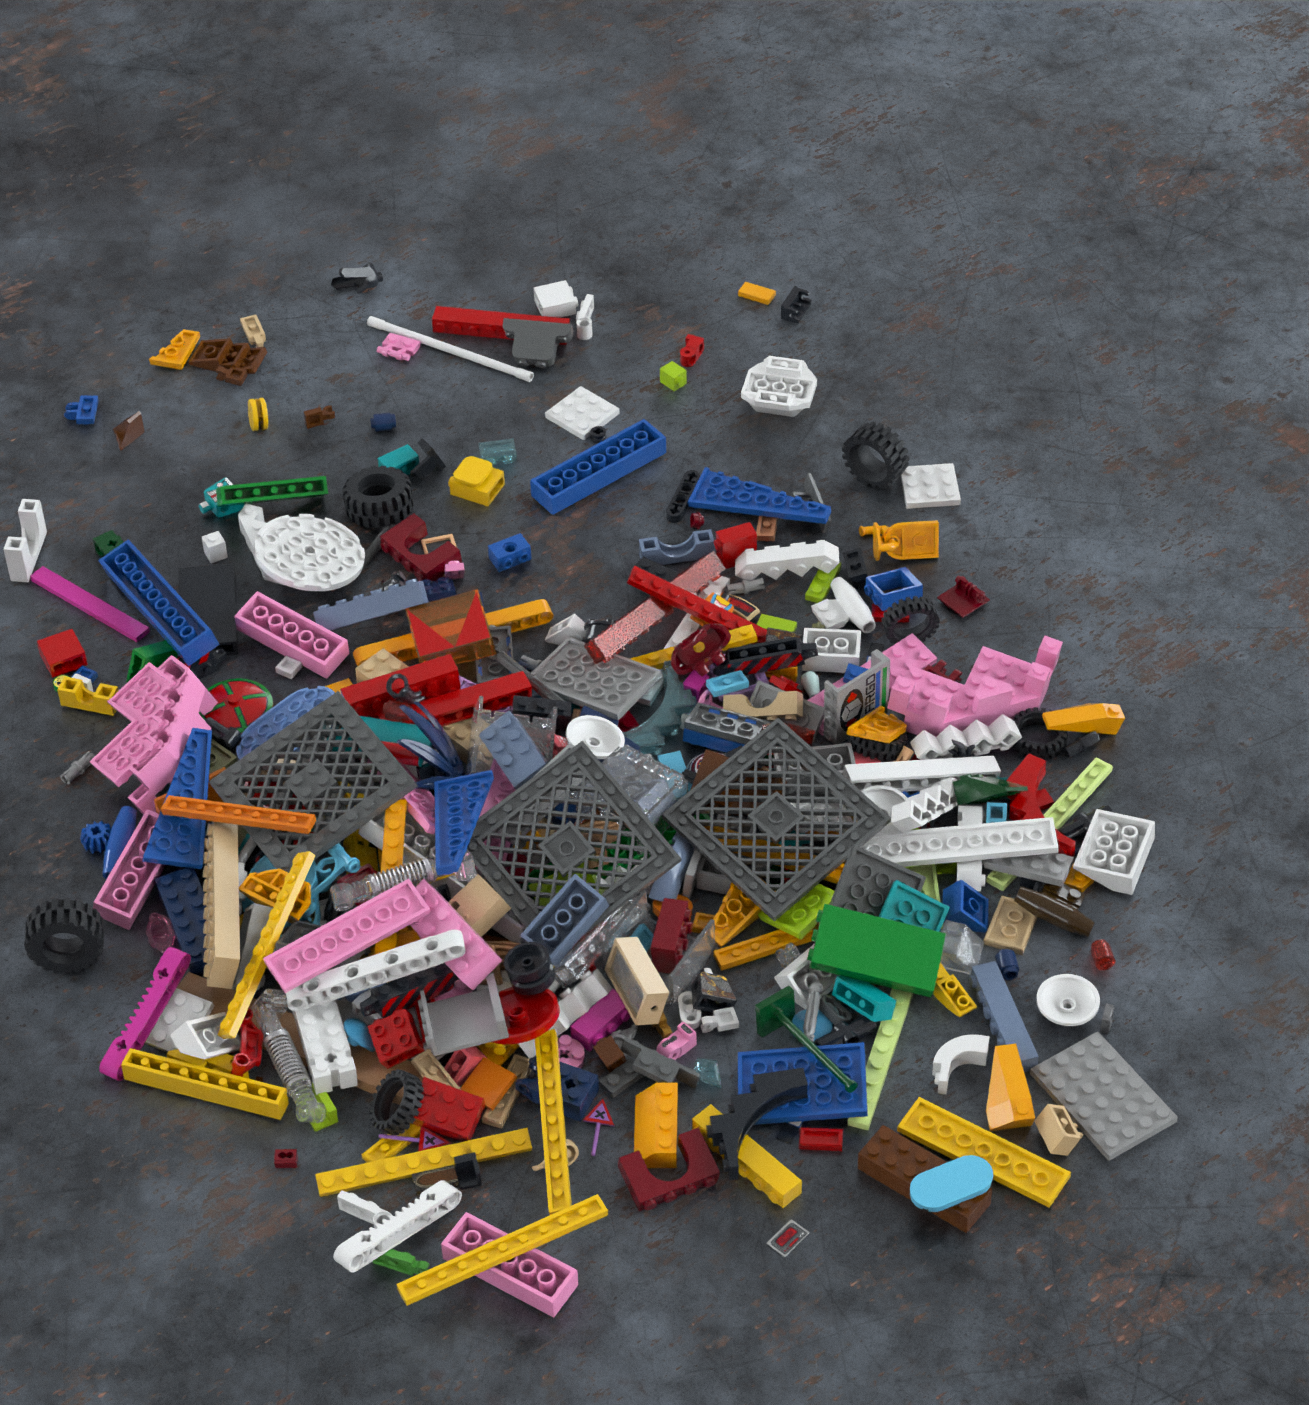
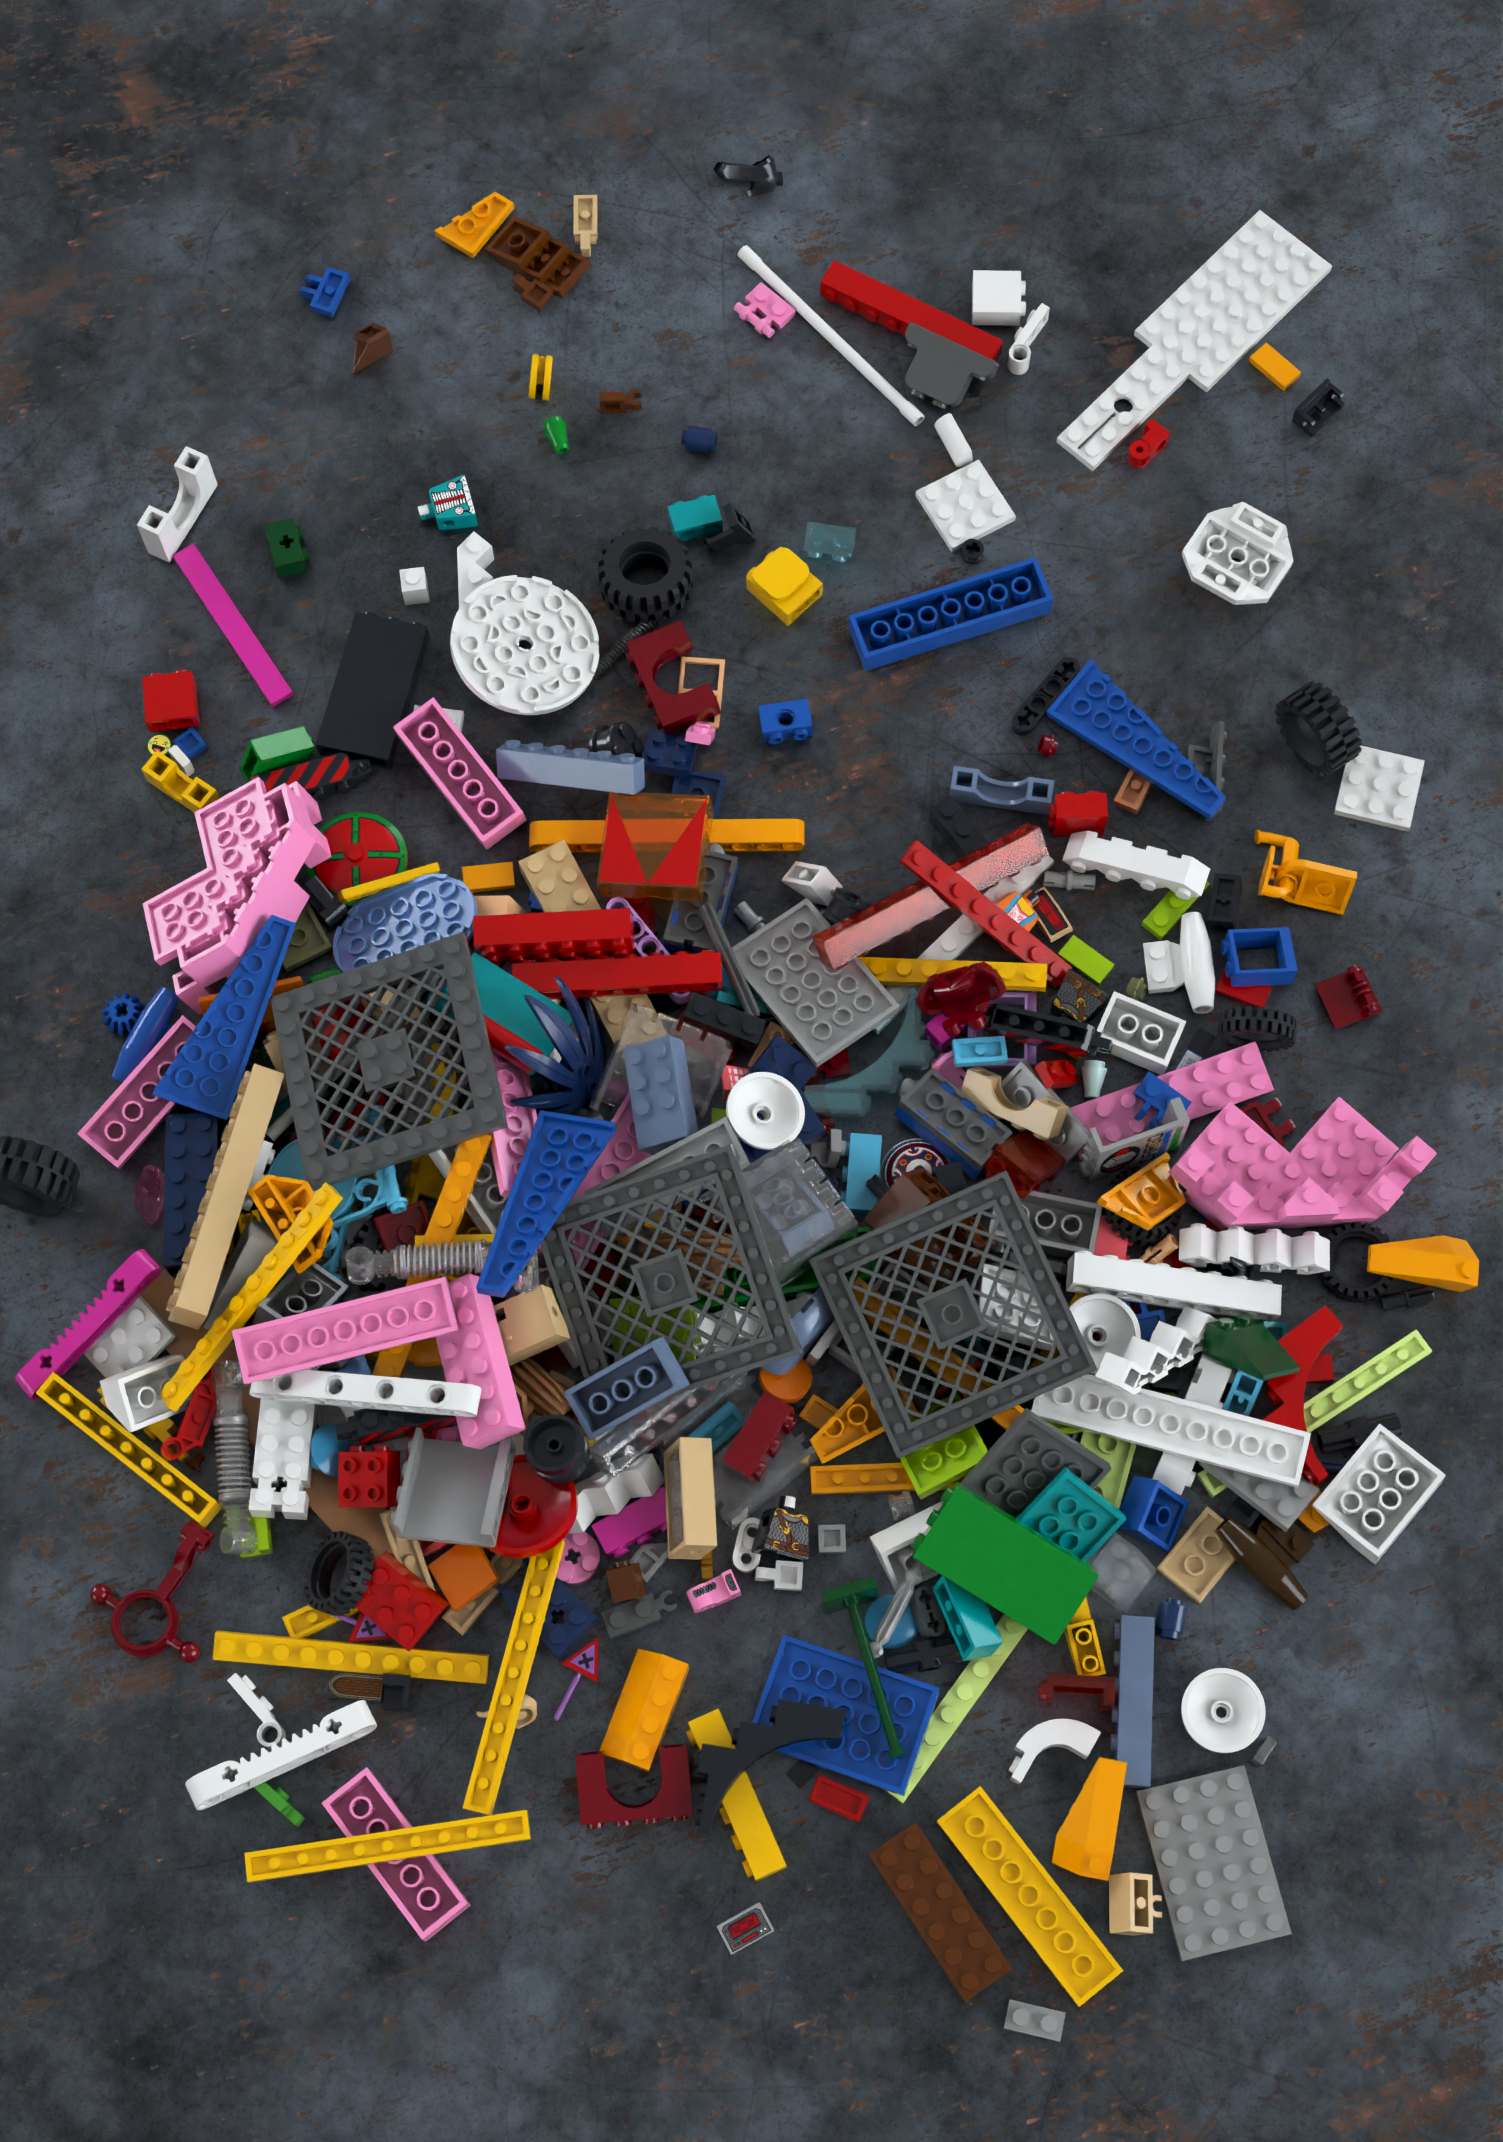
camera: 20 degrees right, 25 degrees up
light grey pin [60,751,95,785] -> none
blue brick [98,539,219,666] -> none
orange plate [161,795,316,834] -> none
green brick [216,476,328,507] -> none
dark red piece [274,1149,298,1168] -> none
white plate [275,656,302,679] -> none
clear red brick [382,700,413,722] -> none
black piece [386,674,425,706] -> none
dark grey bracket [621,1037,700,1088] -> none
lime brick [660,361,687,391] -> none
clear light blue piece [694,1057,722,1089] -> none
medium azure tile [910,1155,993,1212] -> none
clear red brick [1090,939,1116,970] -> none
none -> dark red piece [90,1519,215,1663]
none -> yellow tile [337,862,440,903]
none -> green cone [543,416,569,454]
none -> light grey plate [818,1524,846,1554]
none -> white brick [934,413,973,467]
none -> light grey plate [1003,1999,1066,2042]
none -> clear red panel [1038,1673,1115,1712]
none -> white piece [1057,210,1332,471]

